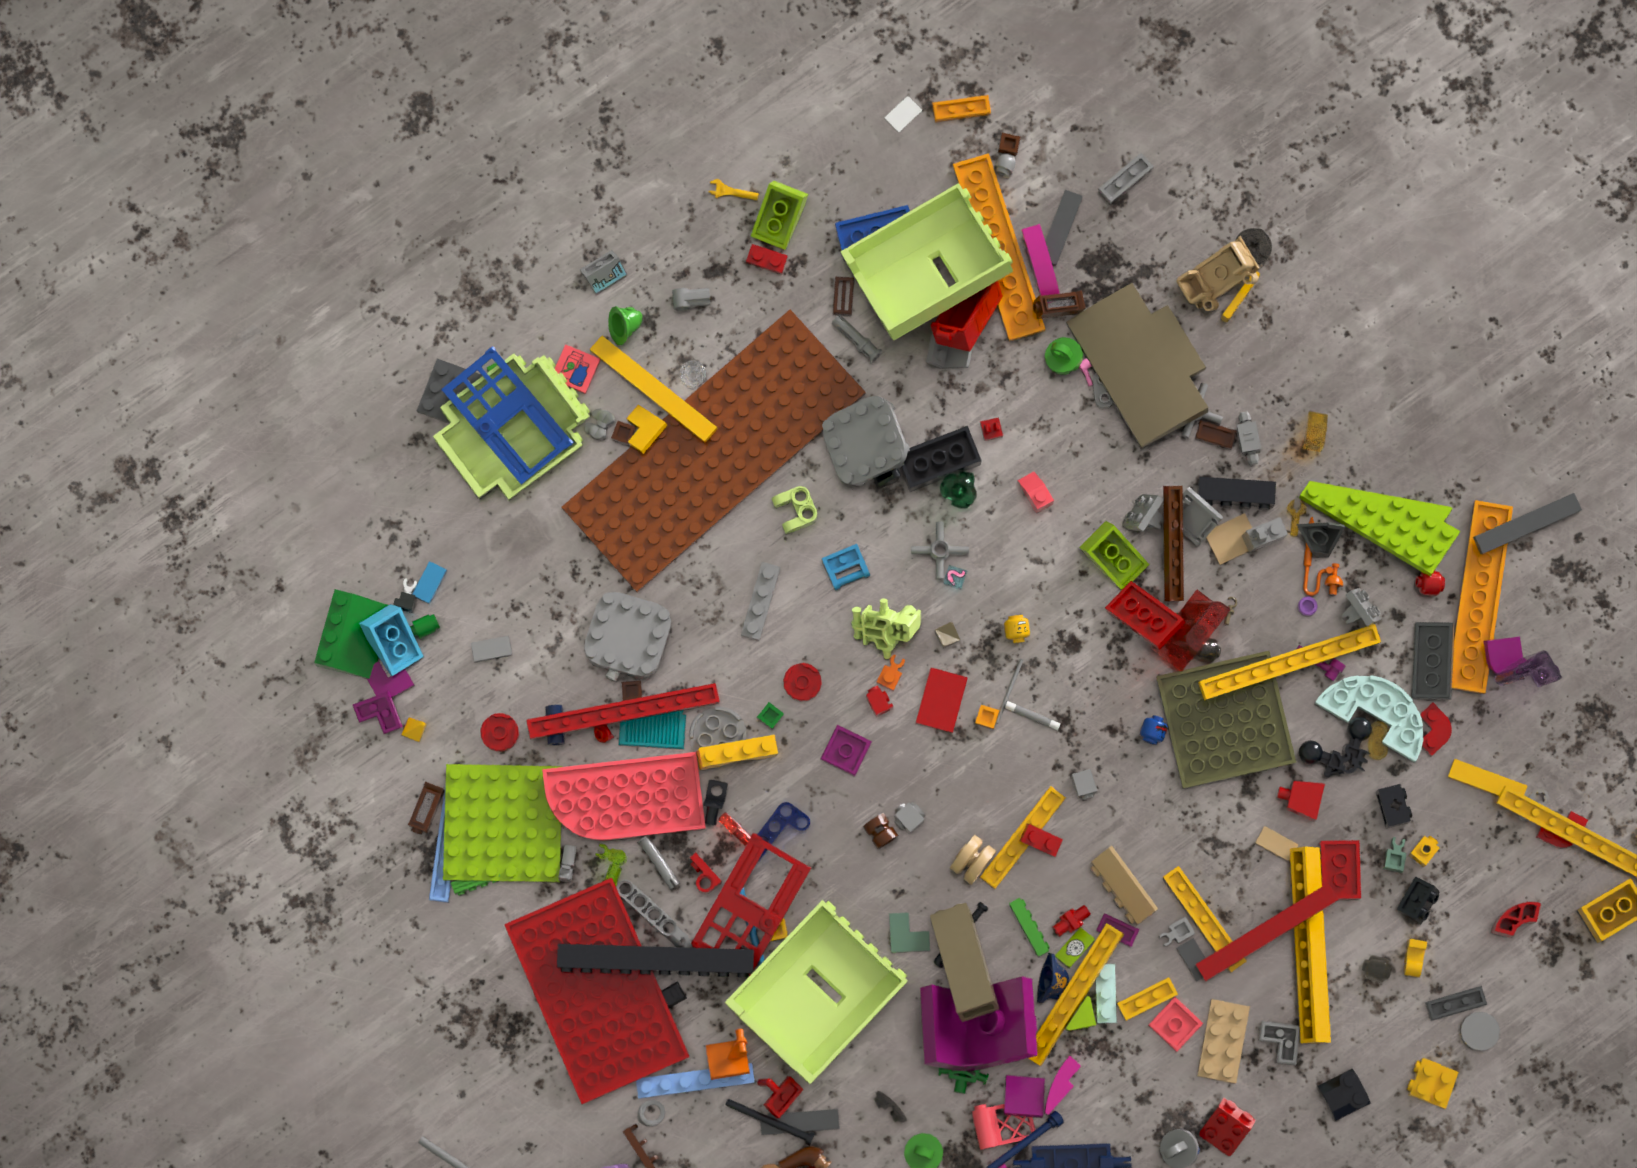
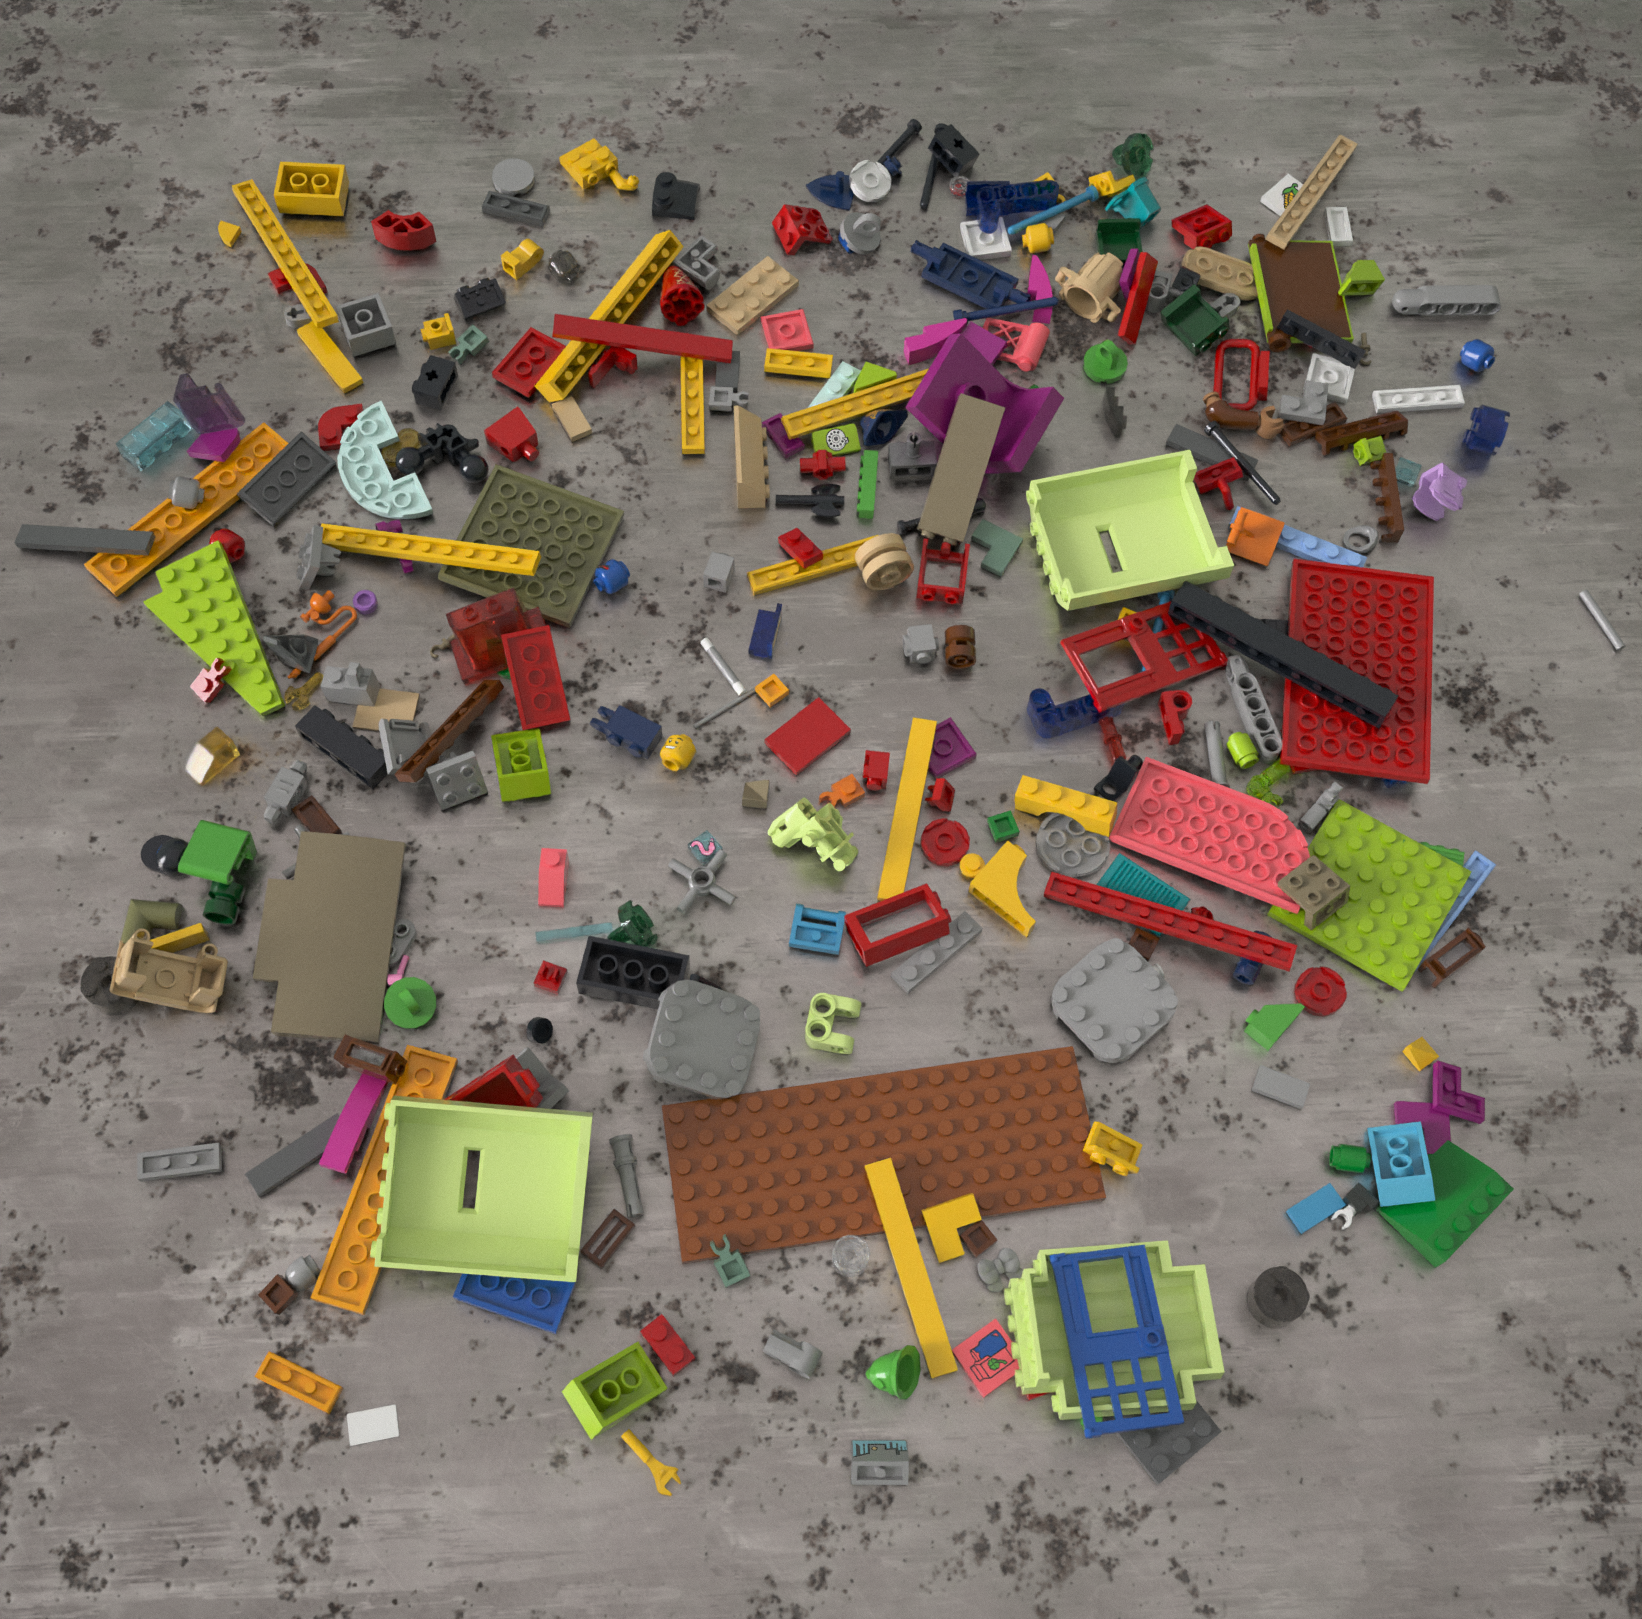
camera: 150 degrees left, 15 degrees down
none -> clear light blue brick [116,401,192,472]
none -> olive brick [121,899,183,944]
none -> black cap [141,835,189,877]
none -> light grey head [168,476,205,509]
none -> bright green piece [178,820,257,885]
none -> plate [190,658,232,703]
none -> dark green wheel [202,881,245,925]
none -> light grey brick [336,293,396,357]
none -> black tile [527,1017,553,1044]
none -> clear light blue bar [535,922,613,942]
none -> red bracket [588,346,638,388]
none -> dark blue hinge [590,705,663,760]
none -> yellow arm [609,170,639,191]
none -> red cone [660,266,705,326]
none -> sand green plate [710,1234,750,1287]
none -> clear blue panel [749,603,782,658]
none -> black piece [776,483,844,517]
none -> red window [844,883,952,967]
none -> yellow tile [877,717,937,901]
none -> flat silver brick [888,432,937,479]
none -> red window [916,538,970,604]
none -> red tile [925,778,955,812]
none -> yellow plate [960,853,985,878]
none -> yellow arch [968,841,1036,937]
none -> yellow bracket [1083,1121,1143,1176]
none -> lime brick [1226,732,1259,769]
none -> bright green slope [1244,1004,1305,1051]
none -> clear smoke brick [1247,1266,1310,1328]
none -> dark tan bracket [1277,855,1350,931]

